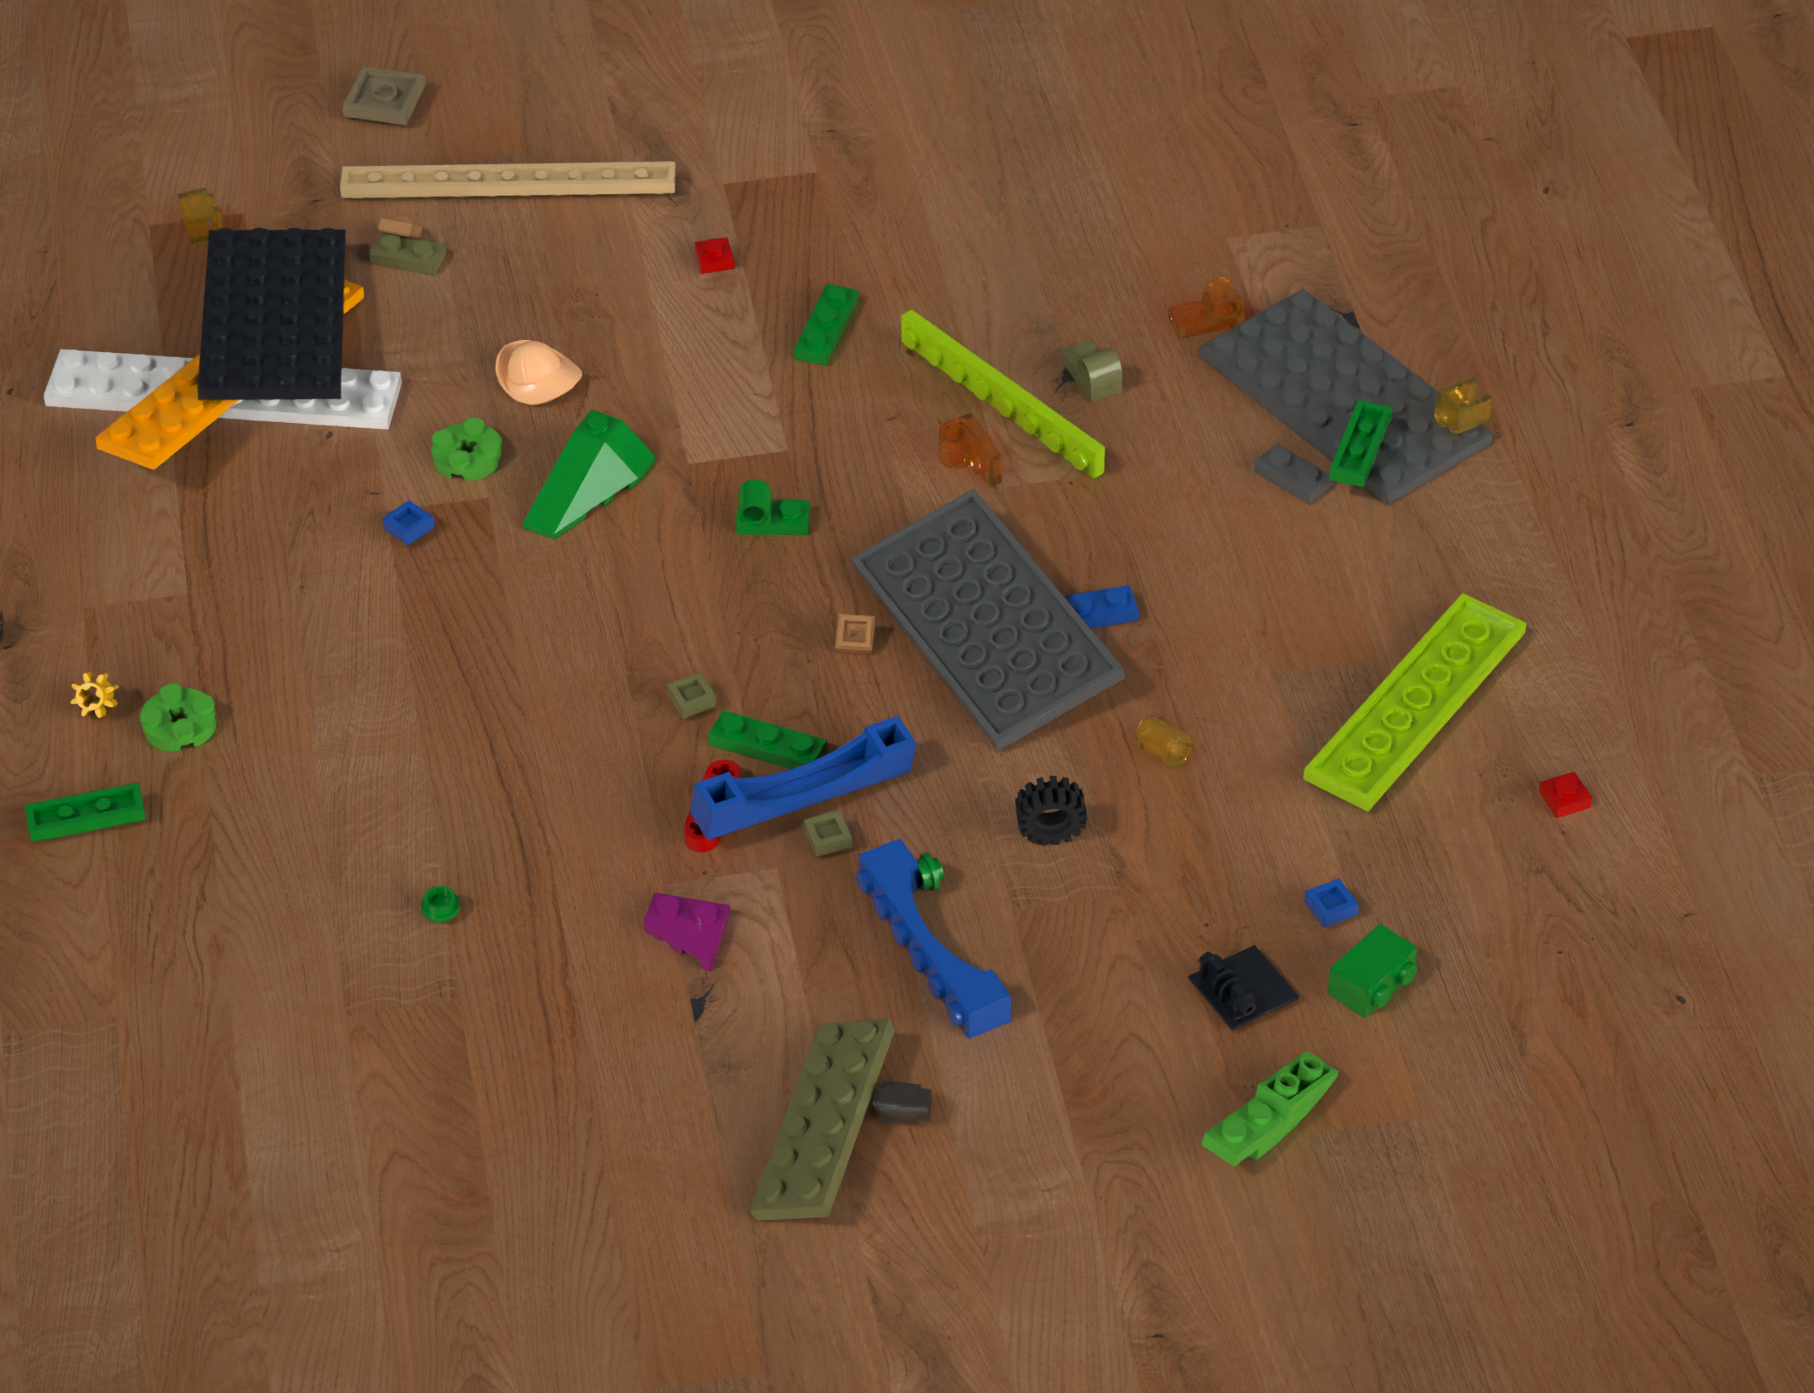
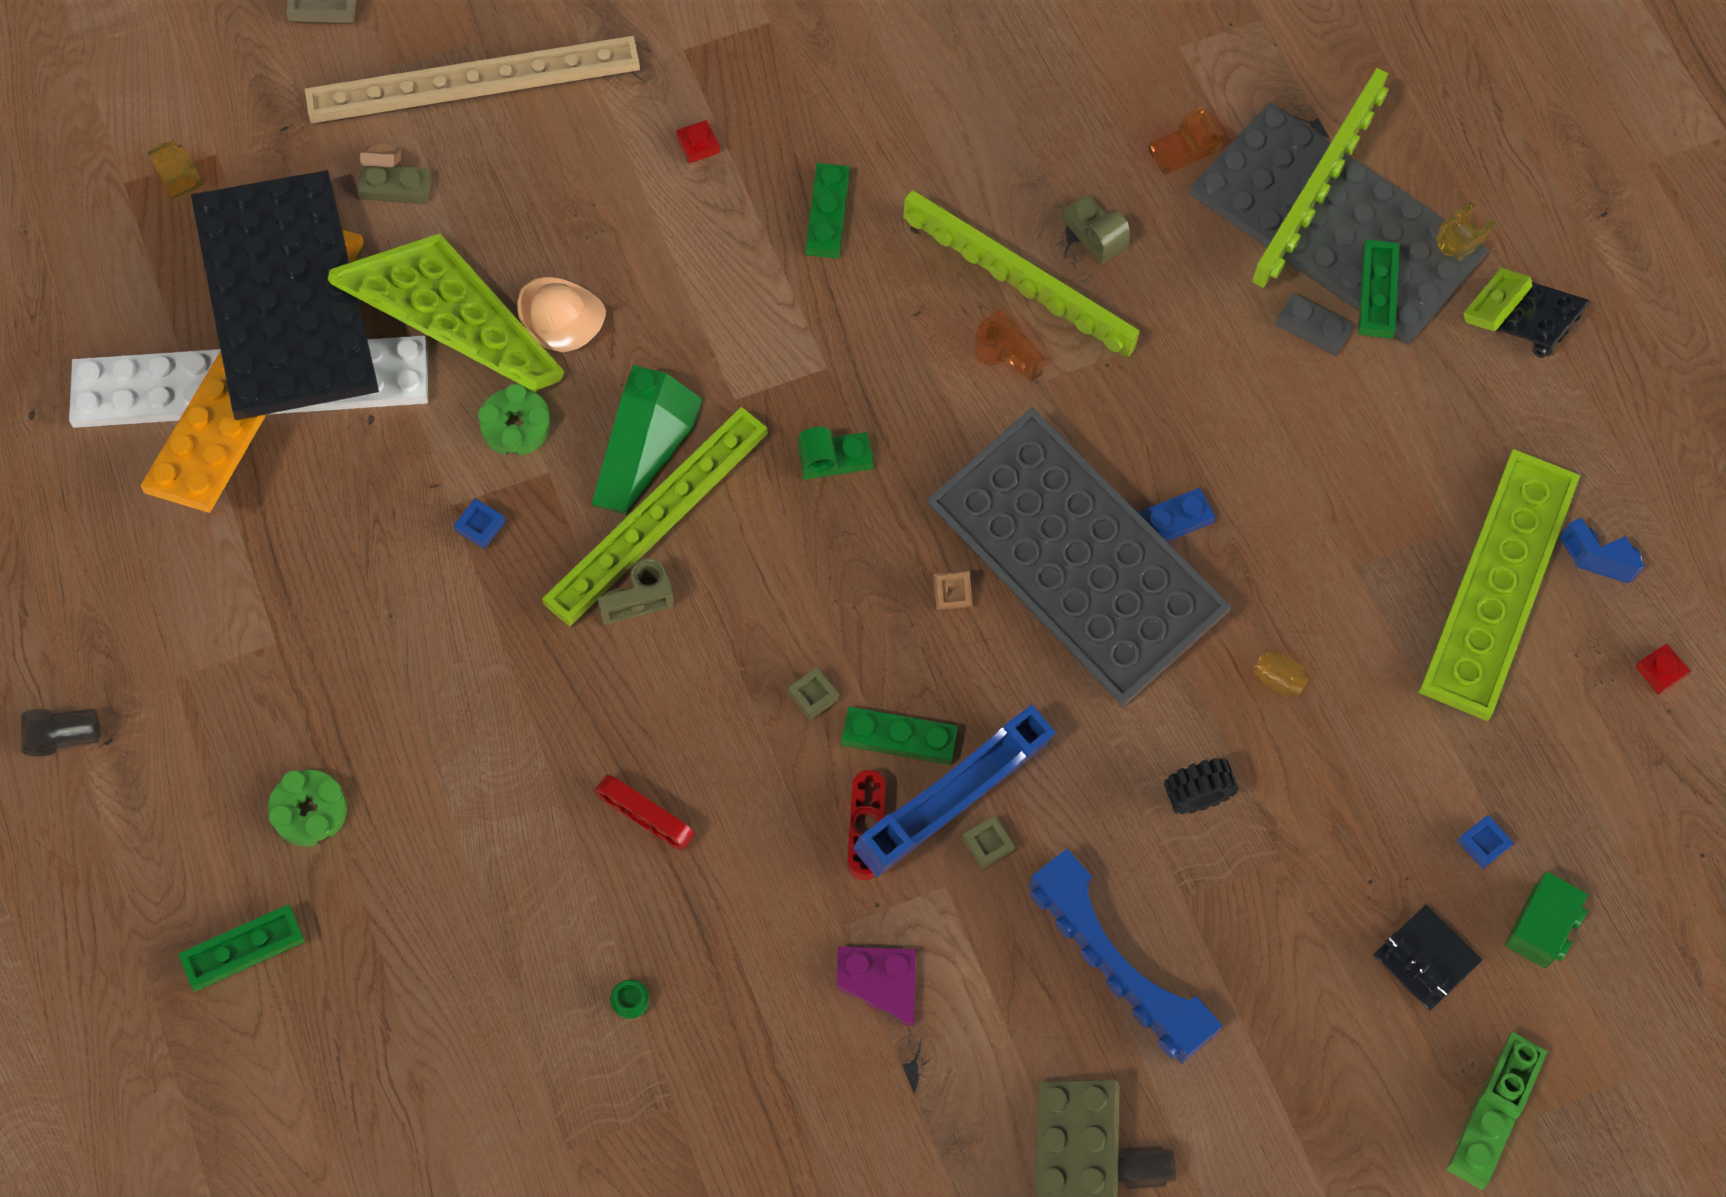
camera: 15 degrees left, 20 degrees up
yellow gear [71,671,119,718] -> none
green plate [916,852,944,891] -> none
none -> lime wing [327,233,565,392]
none -> lime plate [542,407,768,627]
none -> red beam [594,774,695,851]
none -> olive plate [597,558,674,625]
none -> lime plate [1252,68,1389,288]
none -> lime plate [1464,268,1532,332]
none -> black hinge [1497,282,1590,358]
none -> blue slope [1559,517,1645,584]

